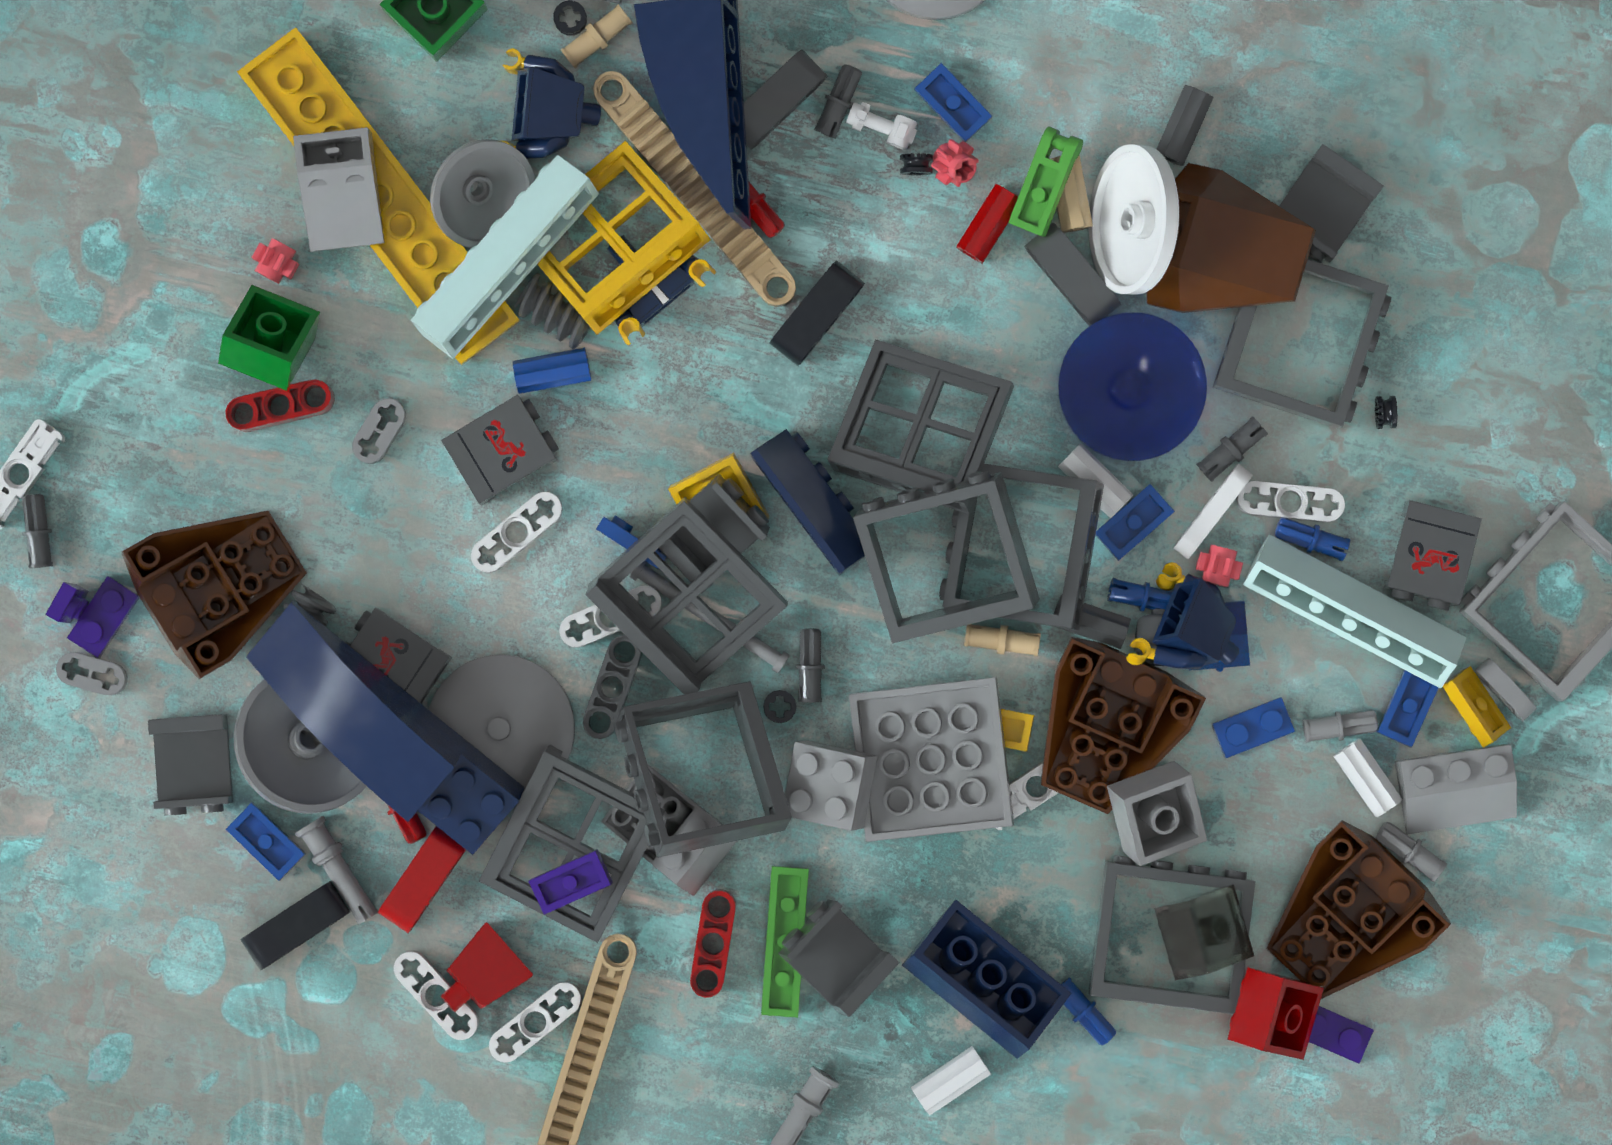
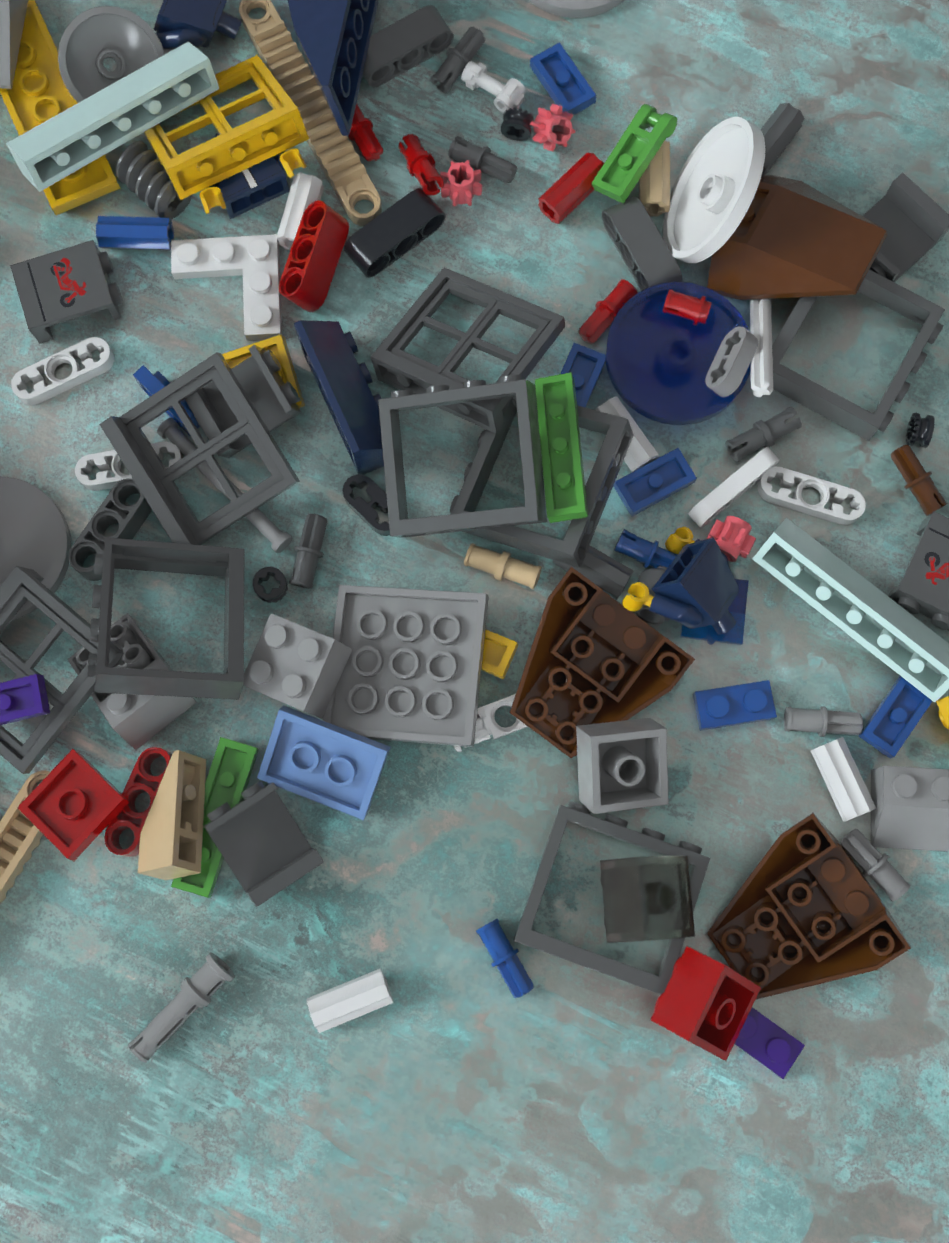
camera: 10 degrees right, 10 degrees down
dark blue slope [902,899,1072,1059] -> none
blue axle [1275,517,1350,561] -> none
none -> red plate [17,749,129,861]
none -> tan slope [138,750,206,880]
none -> white plate [171,234,282,341]
none -> medium blue plate [257,705,391,820]
none -> white axle [276,173,324,250]
none -> red beam [279,200,349,312]
none -> black beam [343,474,390,536]
none -> red pin [398,134,445,196]
none -> coral gear [440,160,482,207]
none -> dark grey axle [448,136,517,183]
none -> bright green plate [535,372,588,523]
none -> blue plate [560,343,607,408]
none -> red axle [578,279,638,344]
none -> red pin [663,289,712,325]
none -> light grey beam [705,326,758,397]
none -> white axle [750,299,773,397]
none -> reddish brown axle [890,445,948,516]

